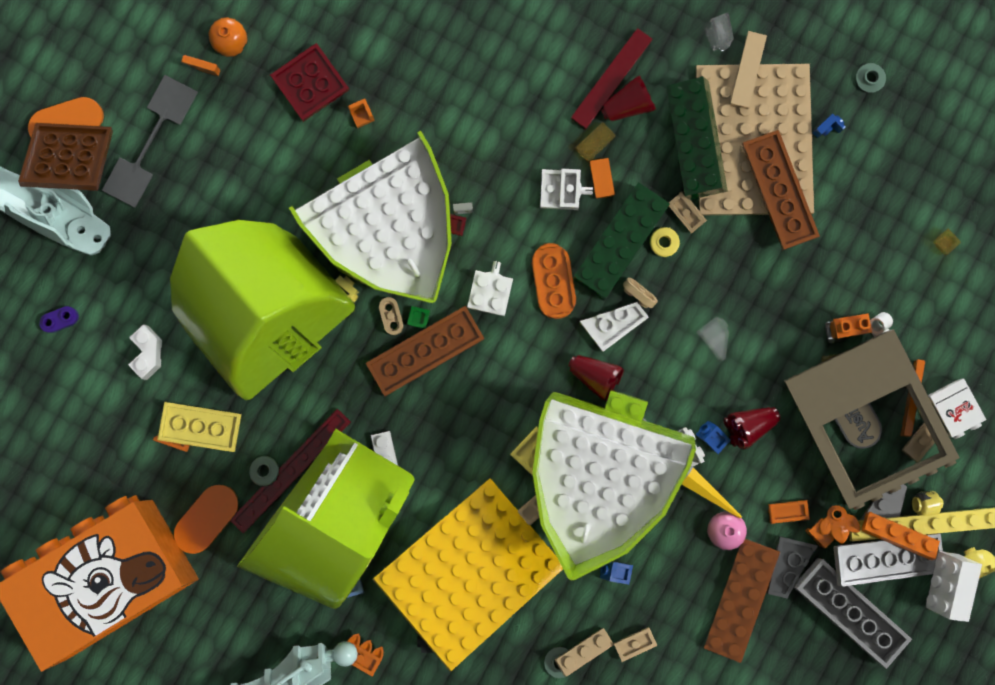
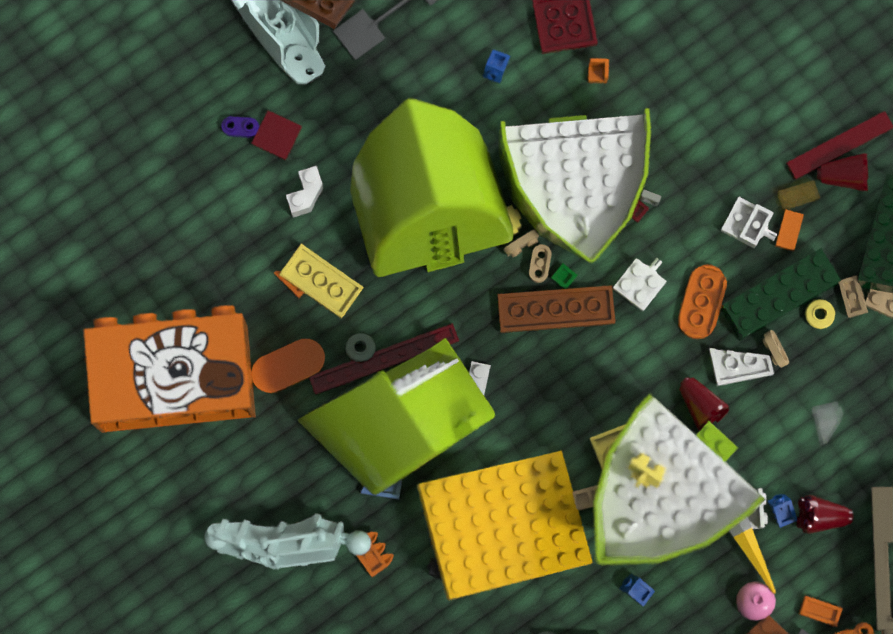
camera: 20 degrees right, 5 degrees down
none -> dark red tile [251,110,302,161]
none -> blue bracket [483,50,510,83]
none -> tan plate [503,229,539,257]
none -> light yellow hips [627,453,666,489]

